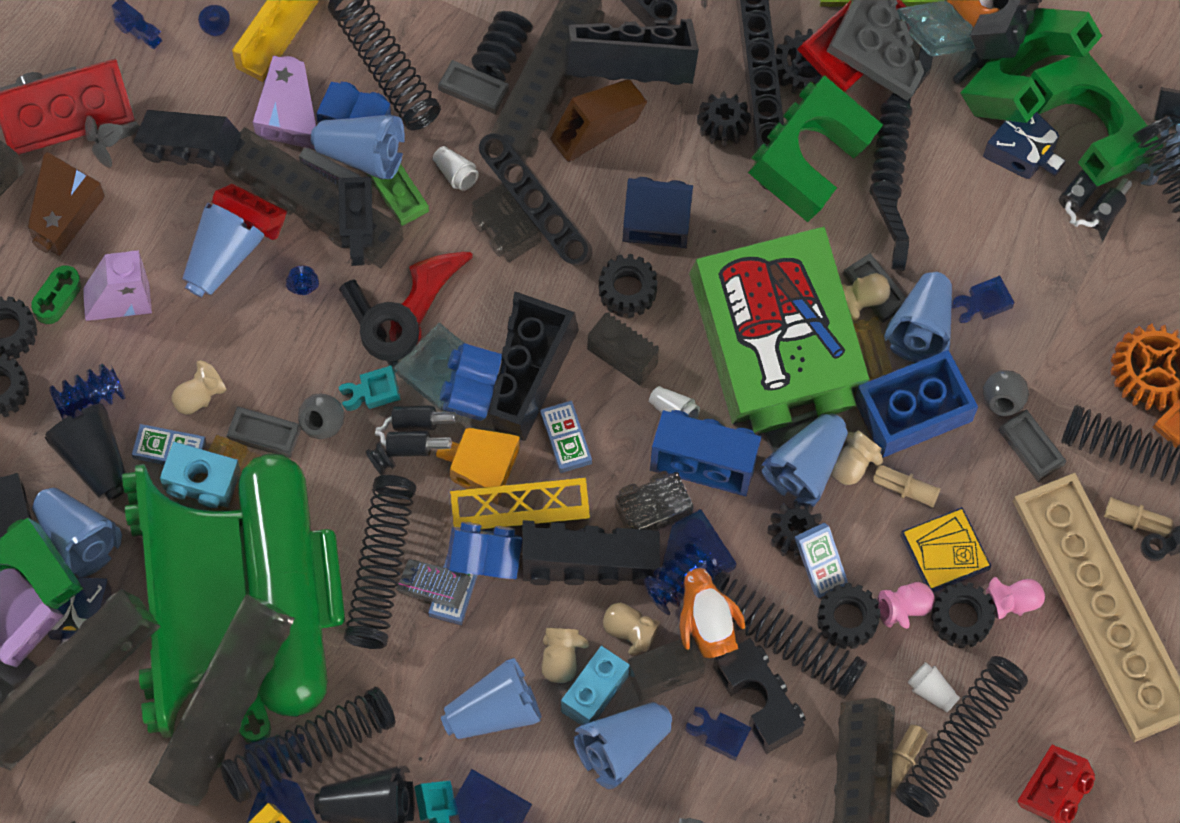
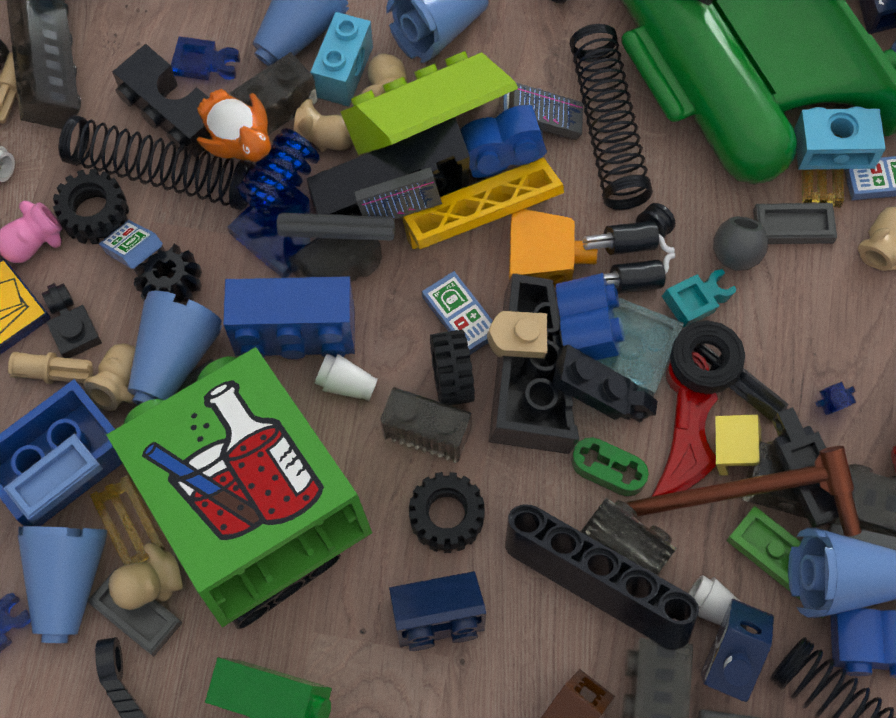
camera: 165 degrees right, 0 degrees up
none -> medium blue tile [3,434,103,524]
none -> black plate [42,283,102,358]
none -> dark grey axle [277,213,395,241]
none -> lime slope [340,51,518,155]
none -> dark grey tile [354,167,442,219]
none -> black tyre [430,330,475,406]
none -> tan plate [487,311,547,358]
none -> black hinge [552,344,658,422]
none -> green beam [571,437,649,497]
none -> copper bar [627,446,862,536]
none -> dark blue torso [701,598,774,702]
none -> light yellow panel [715,415,761,475]

